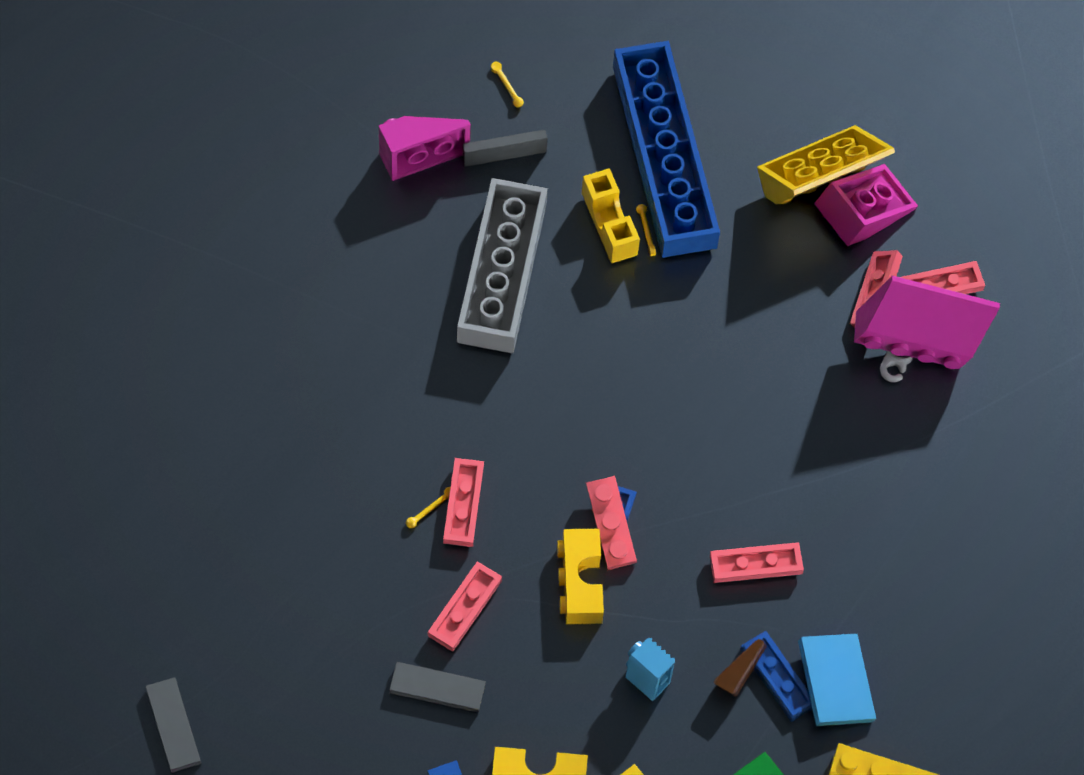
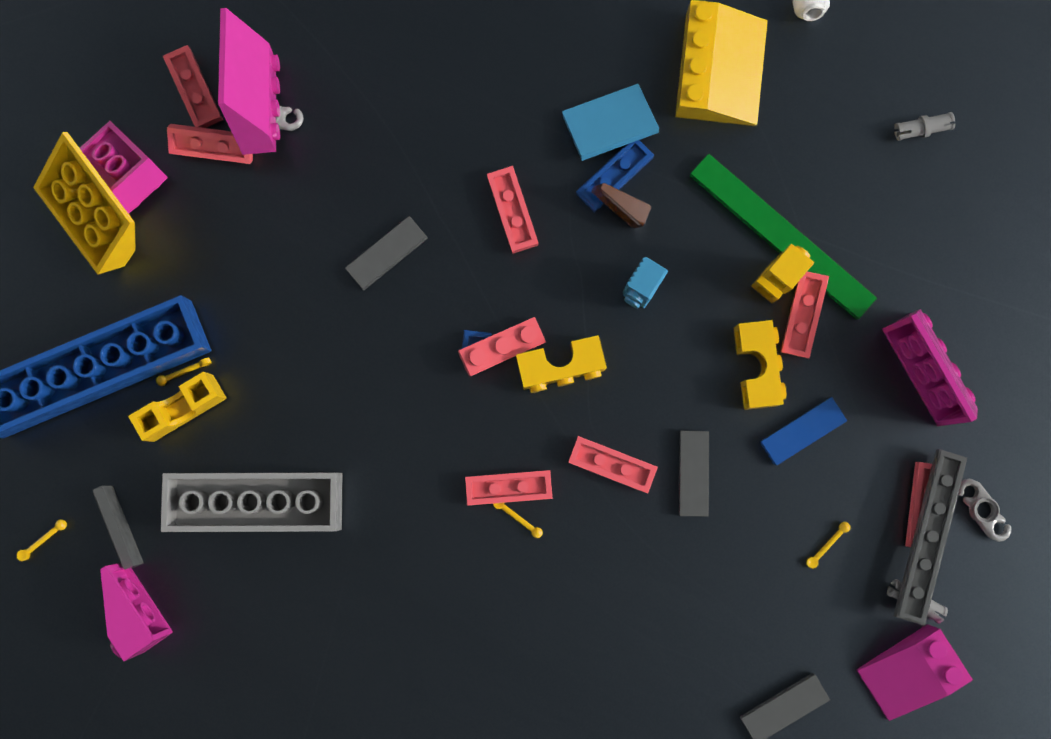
camera: 95 degrees left, 20 degrees up
none -> dark grey tile [345,216,428,290]

